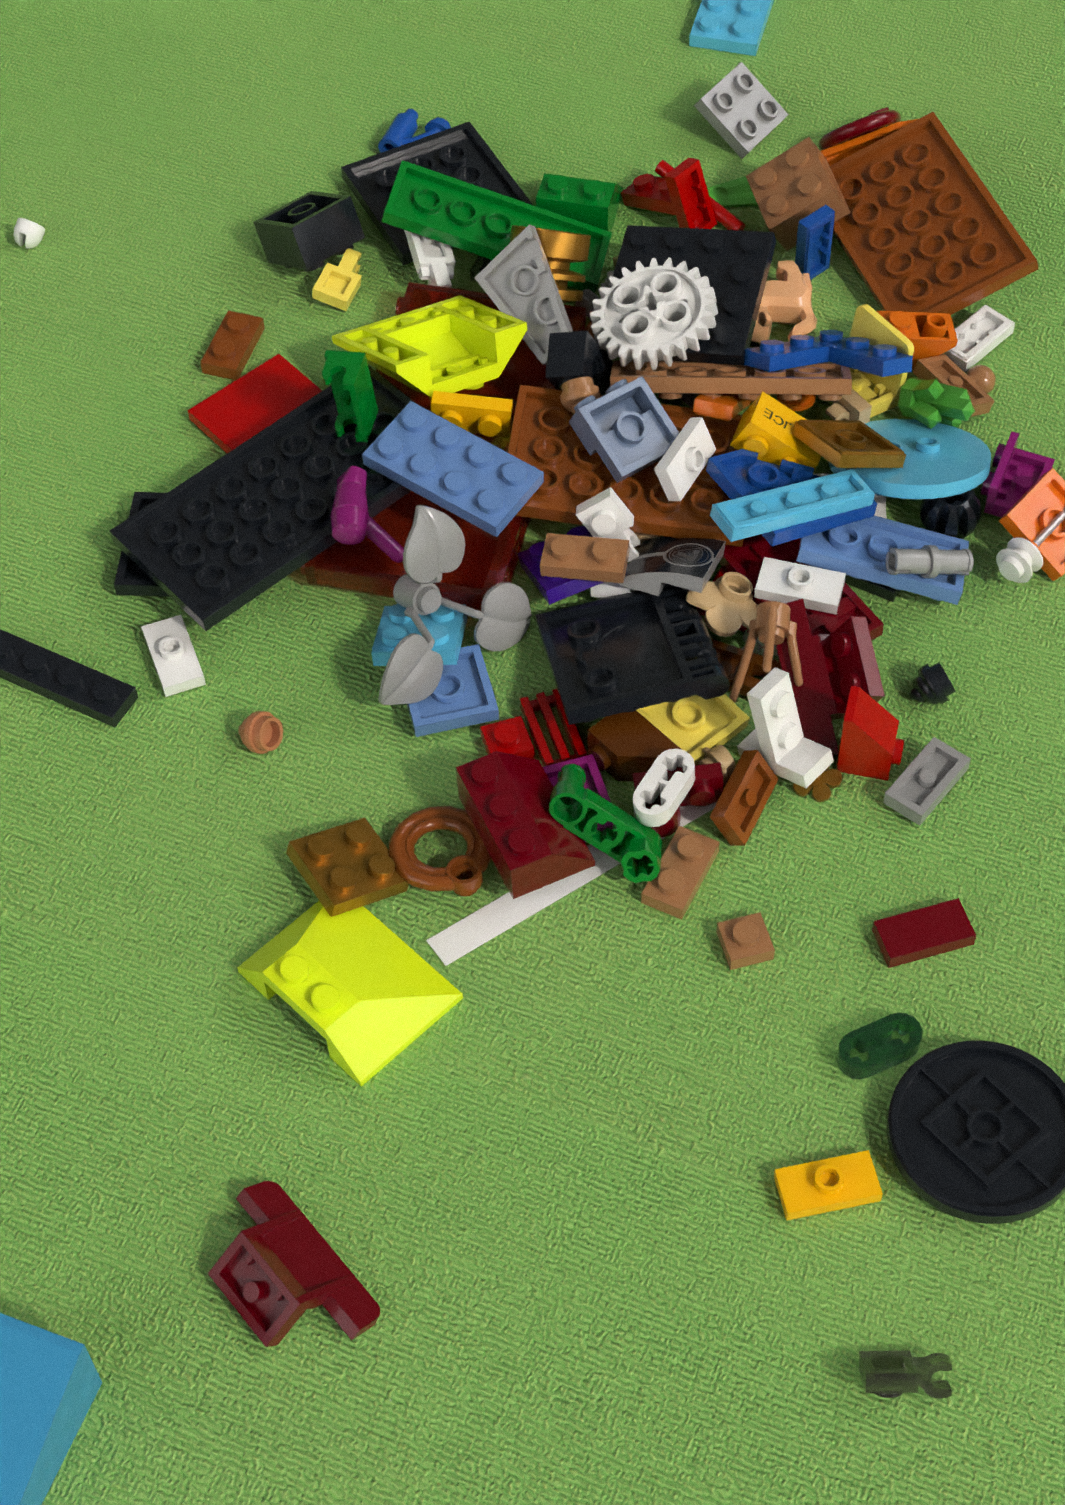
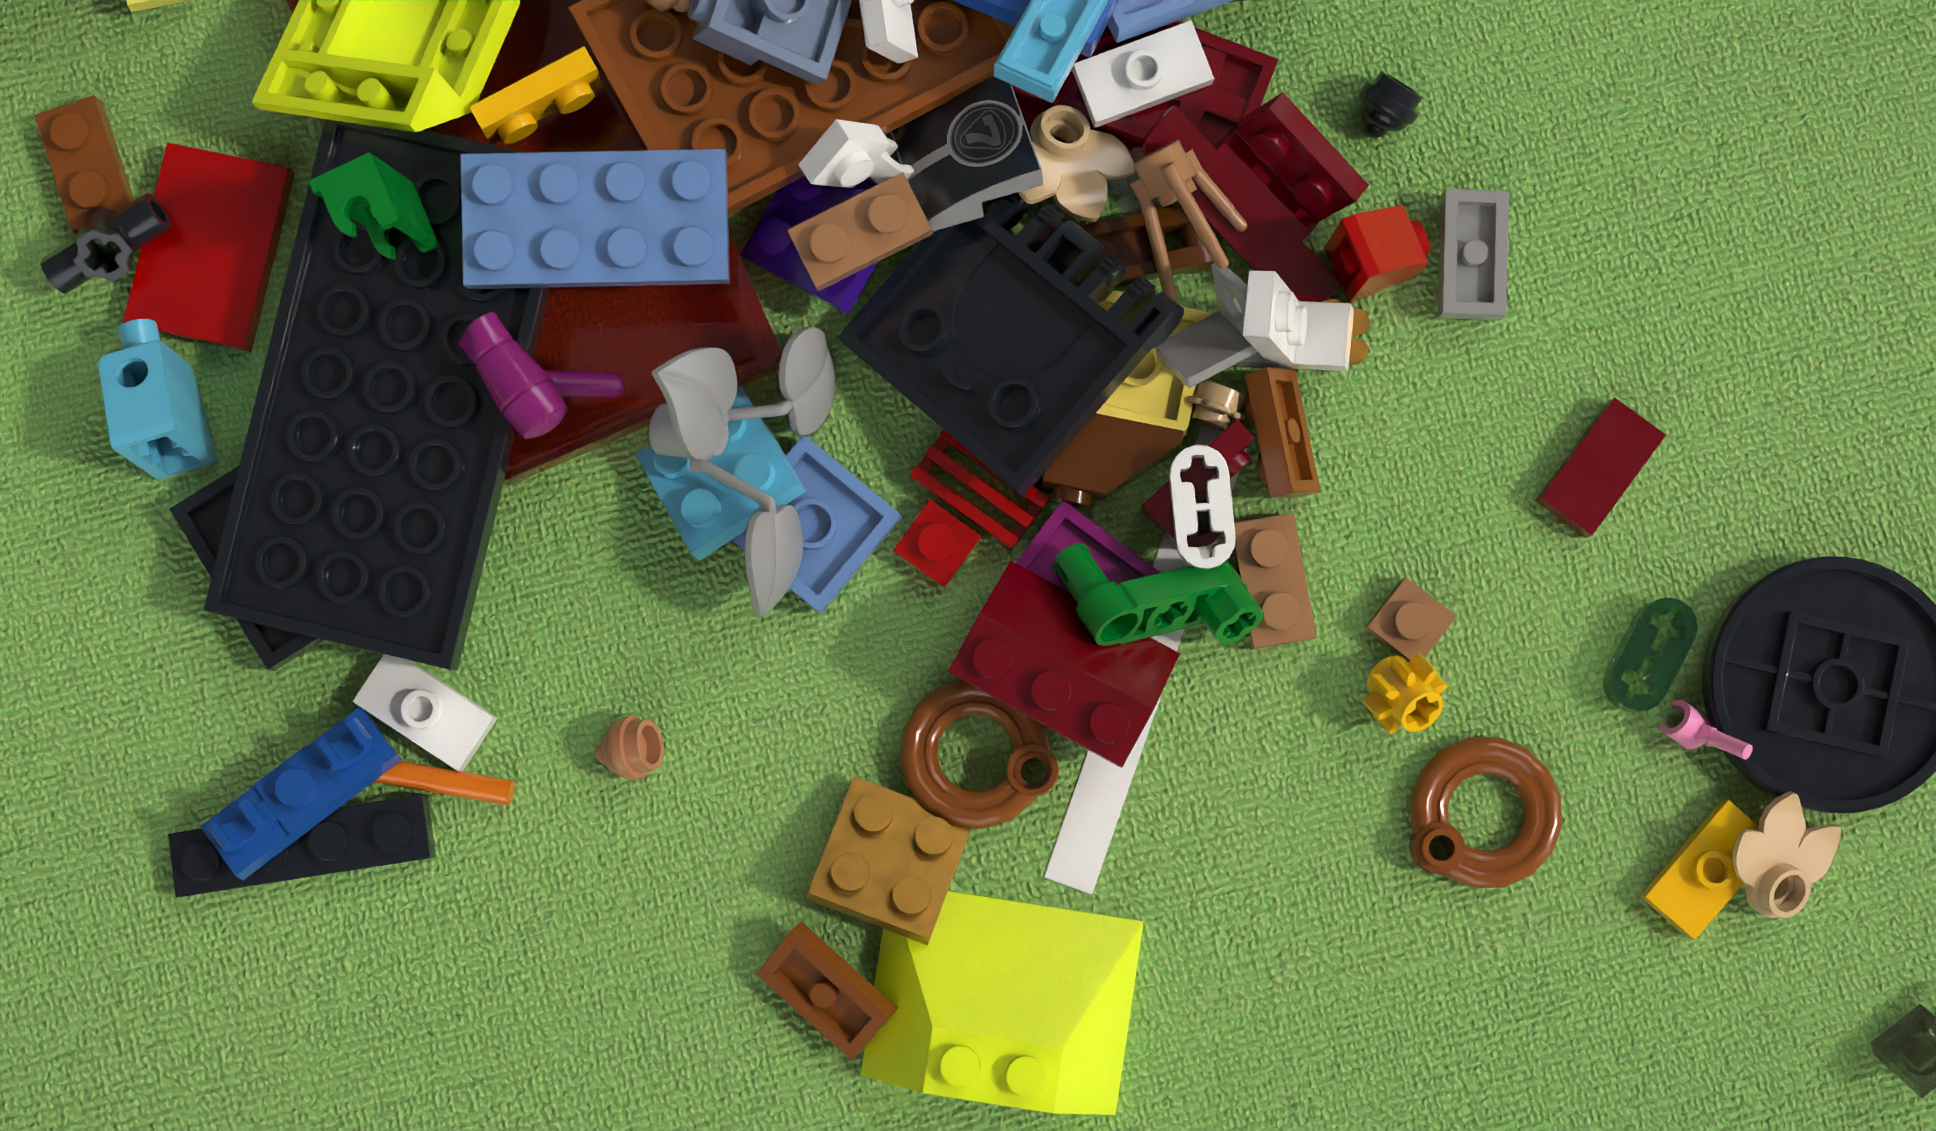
camera: 35 degrees left, 30 degrees up
none -> black axle [40,193,172,294]
none -> medium azure torso [98,319,219,480]
none -> blue plate [200,707,402,880]
none -> orange bar [374,761,515,805]
none -> dark orange plate [756,921,898,1061]
none -> light grey bracket [1155,263,1258,388]
none -> yellow gear [1362,653,1447,734]
none -> dark orange piece [1409,736,1562,888]
none -> bright pink hand [1659,700,1753,759]
none -> tan plate [1732,791,1841,918]

